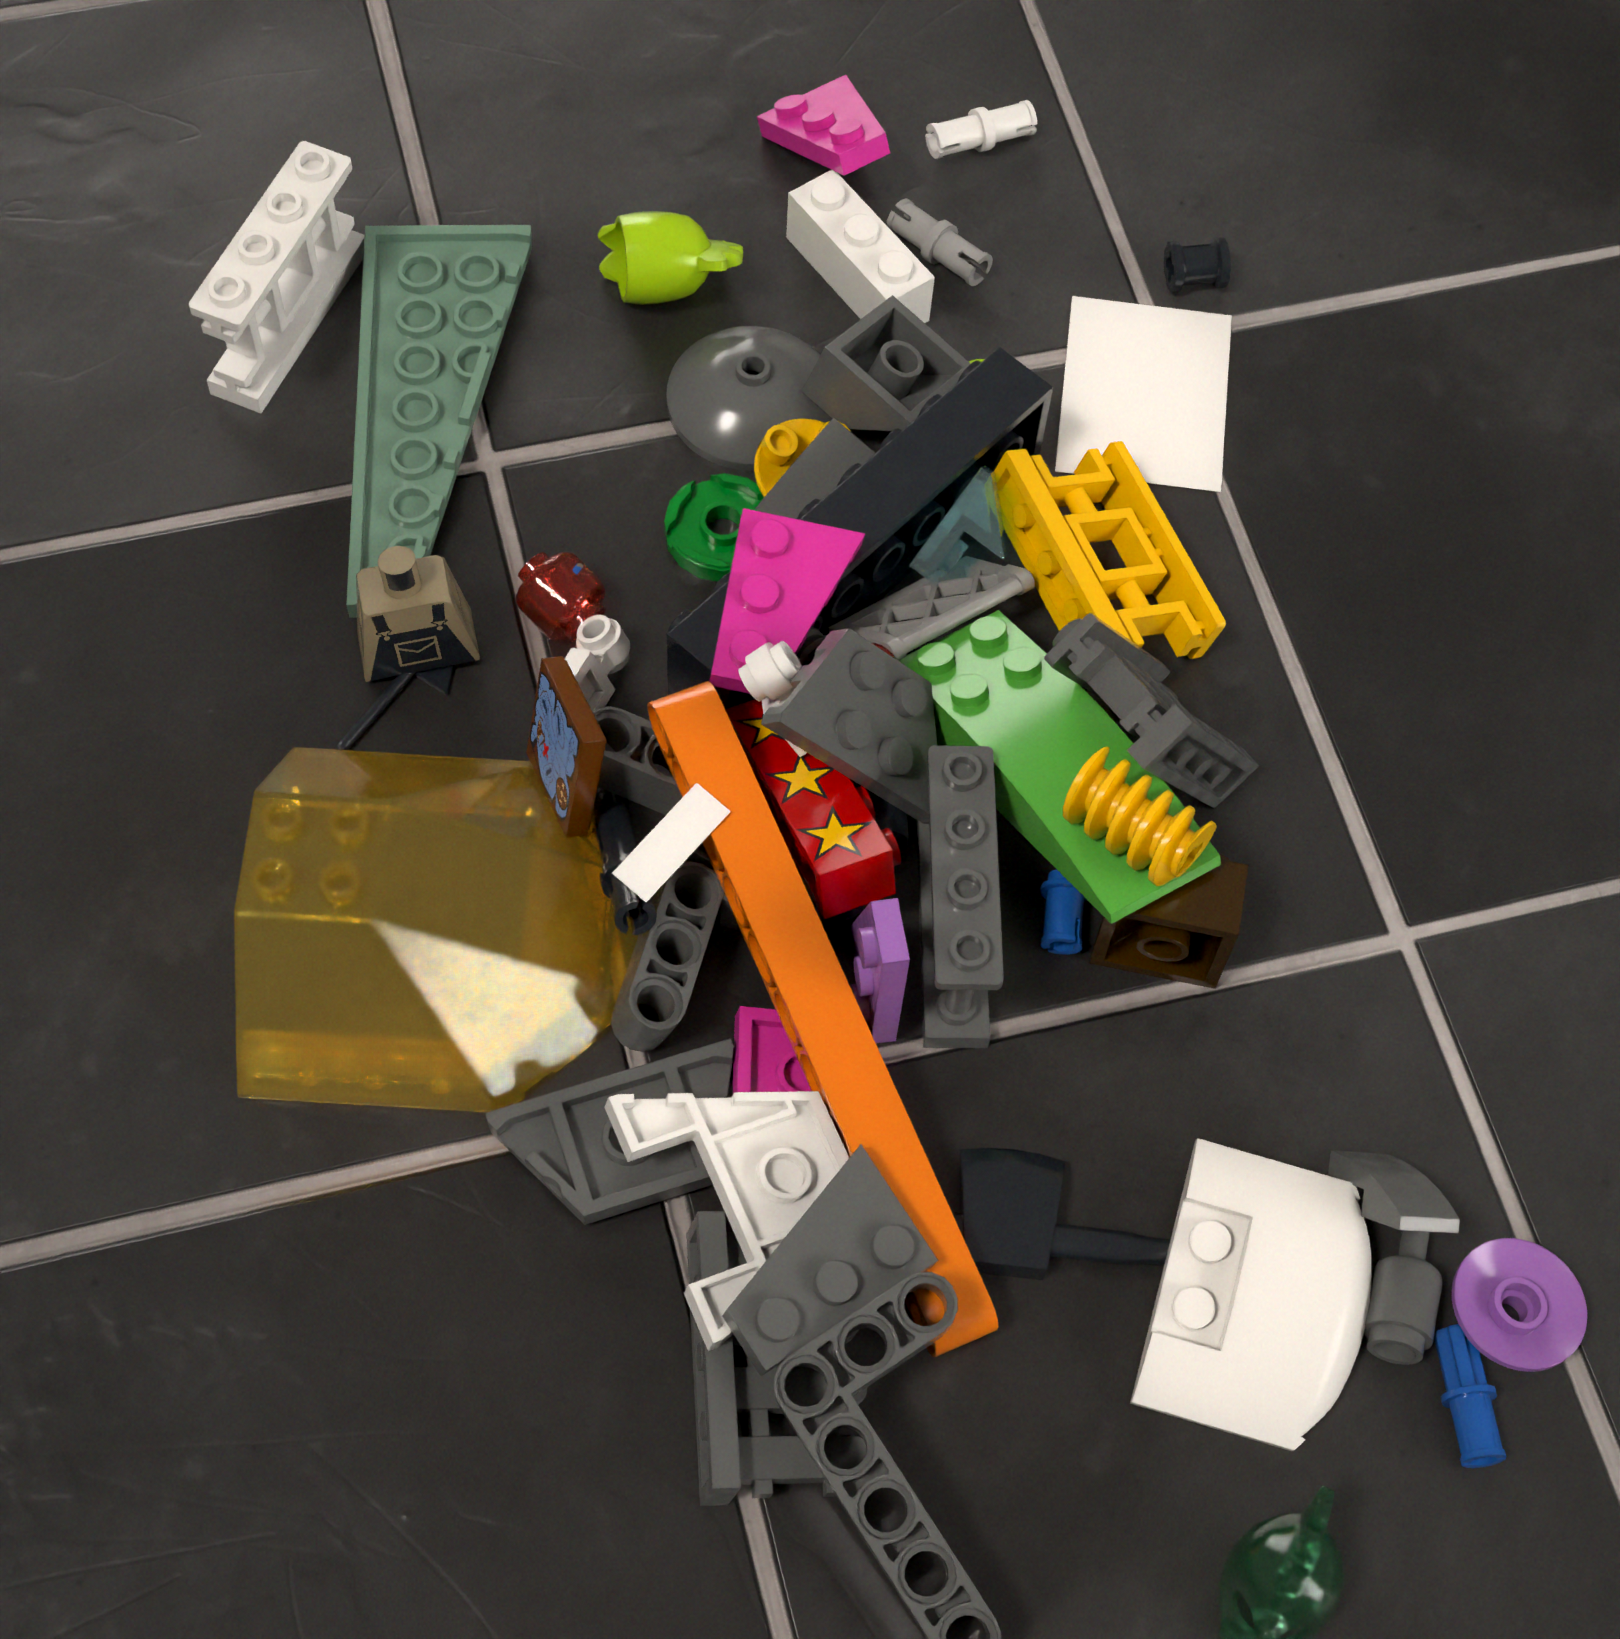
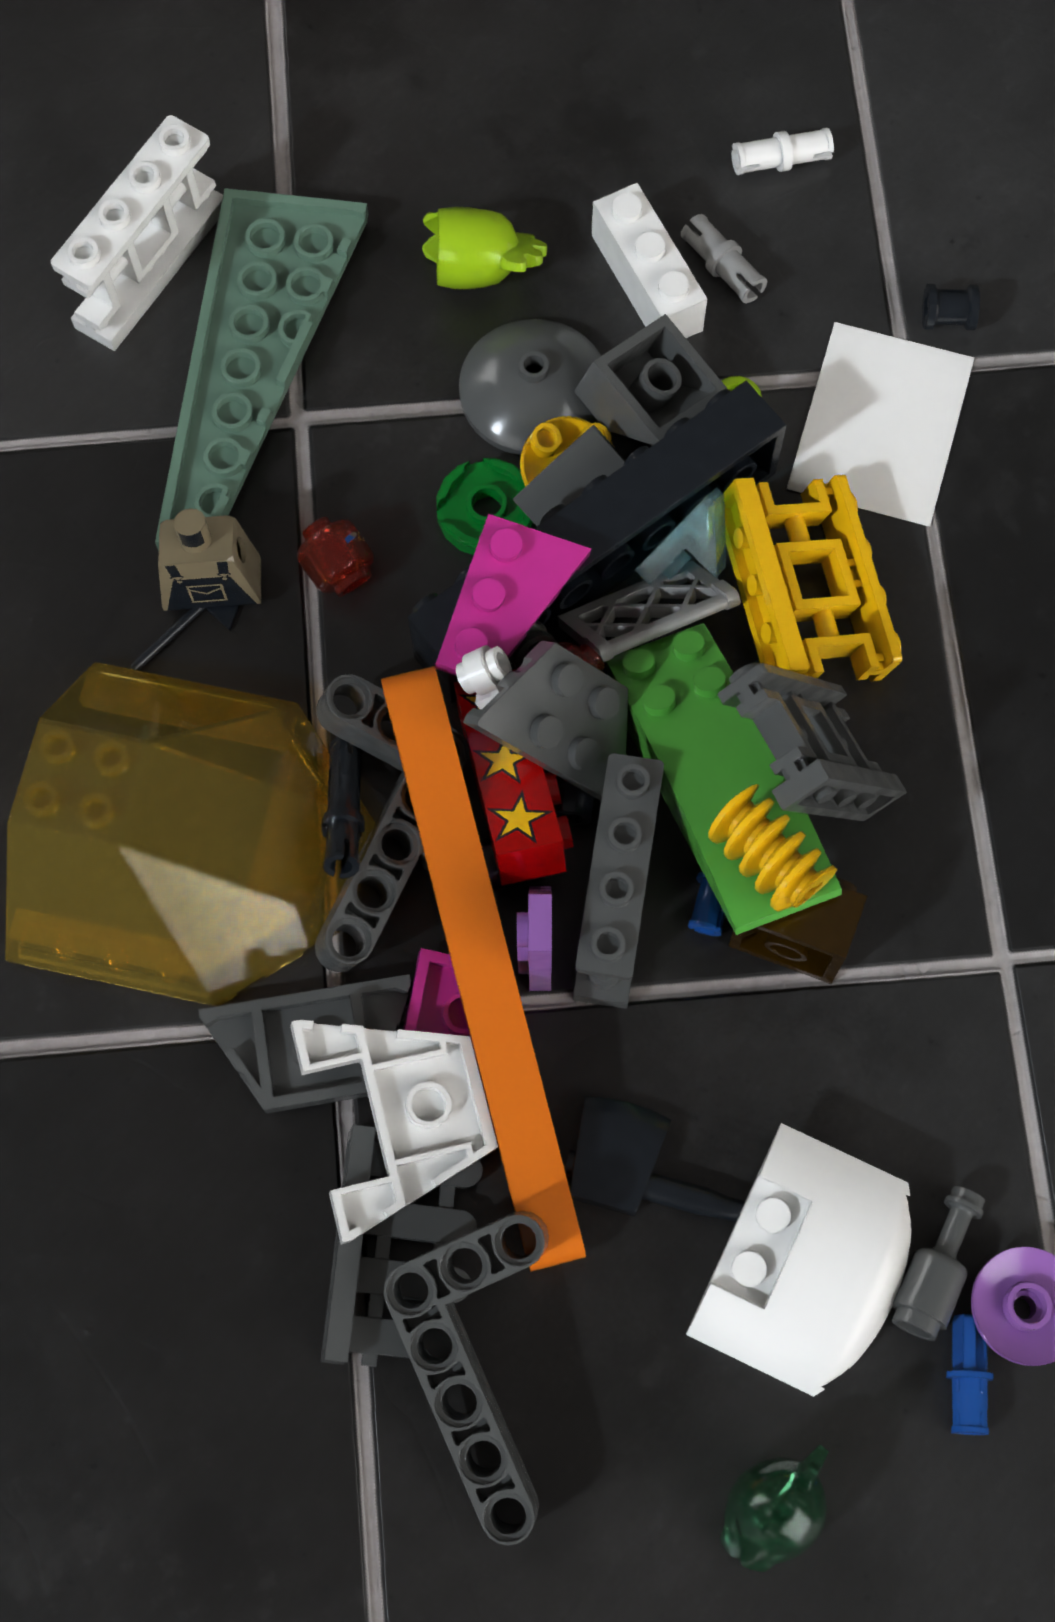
camera: 15 degrees right, 10 degrees up
tile [526,656,606,838] -> none
white plate [565,615,630,712] -> none
white sticker [612,783,731,902] -> none
dark grey wing [722,1144,938,1376] -> none
dark pink wing [757,75,890,175] -> none
dark grey slope [1328,1150,1460,1233] -> none

